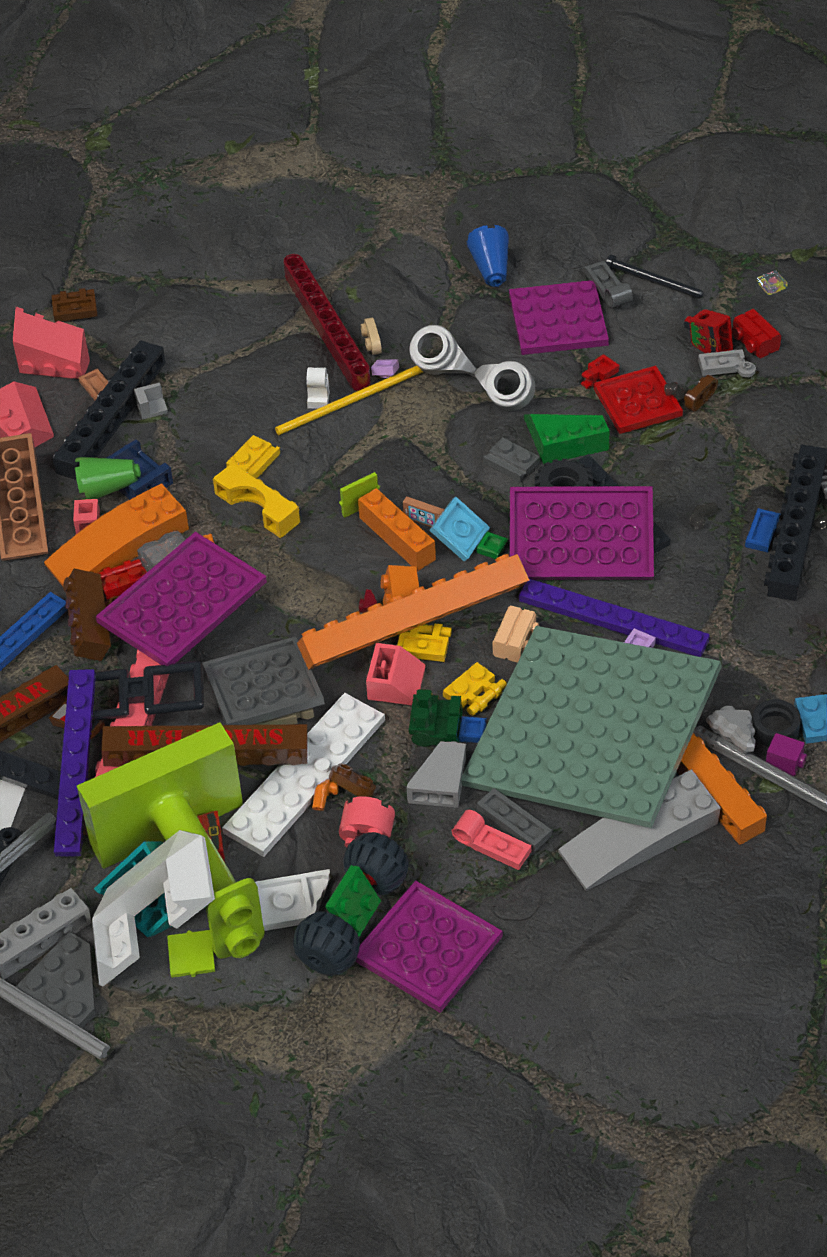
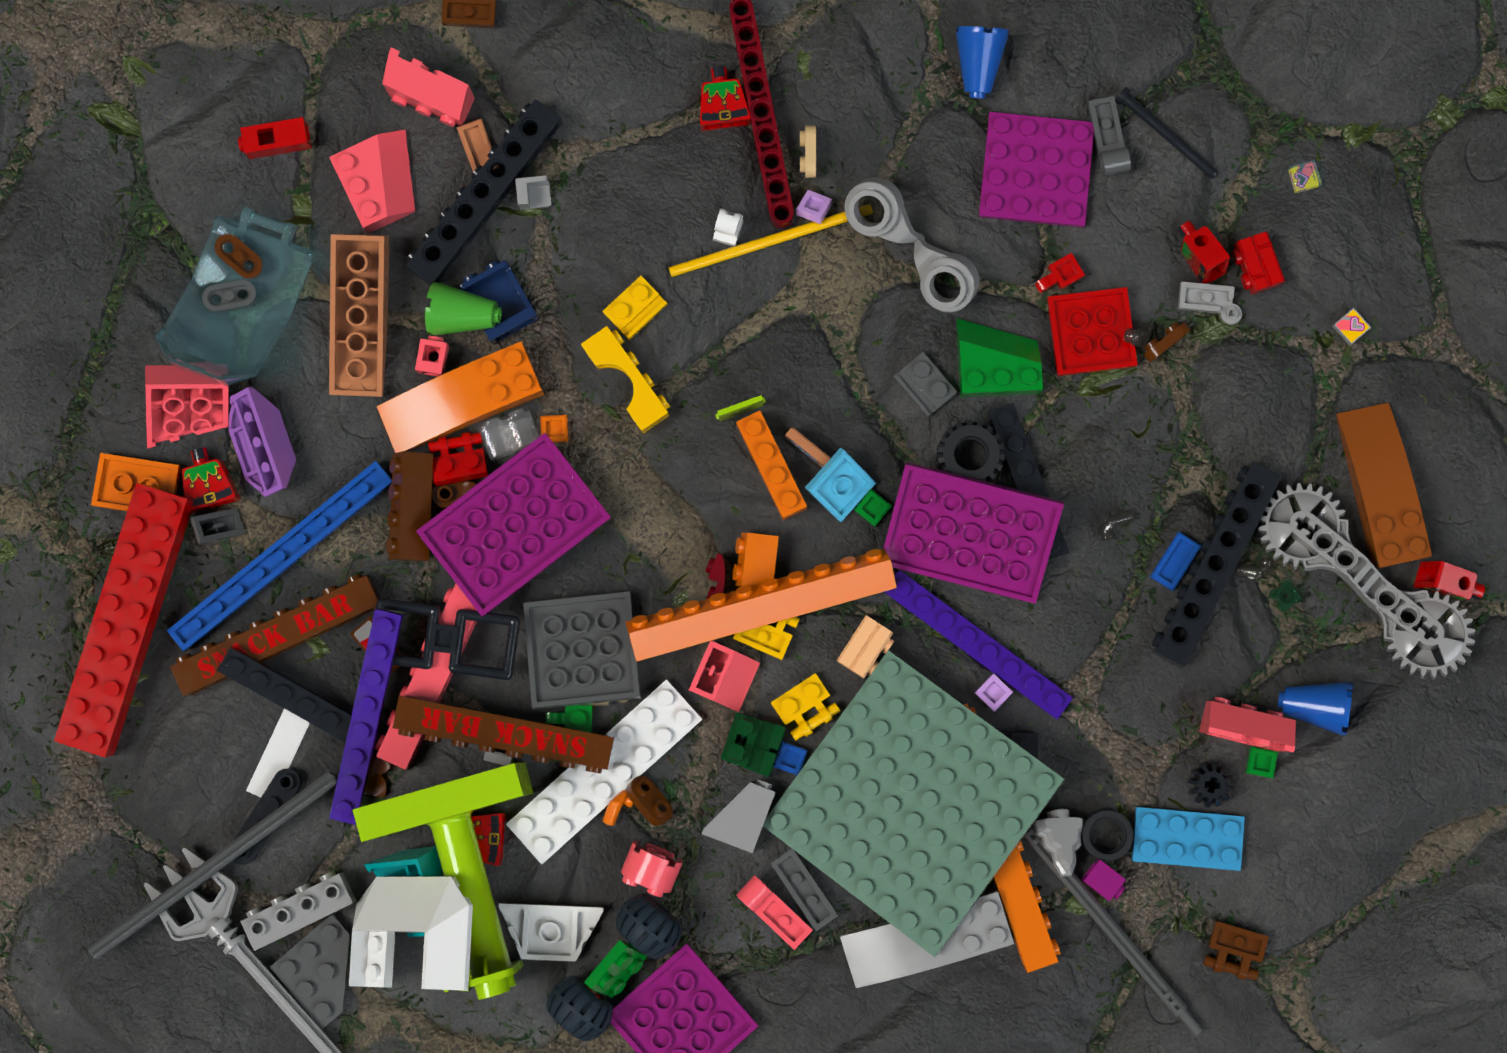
camera: 15 degrees right, 35 degrees up
none -> torso [700,66,751,131]

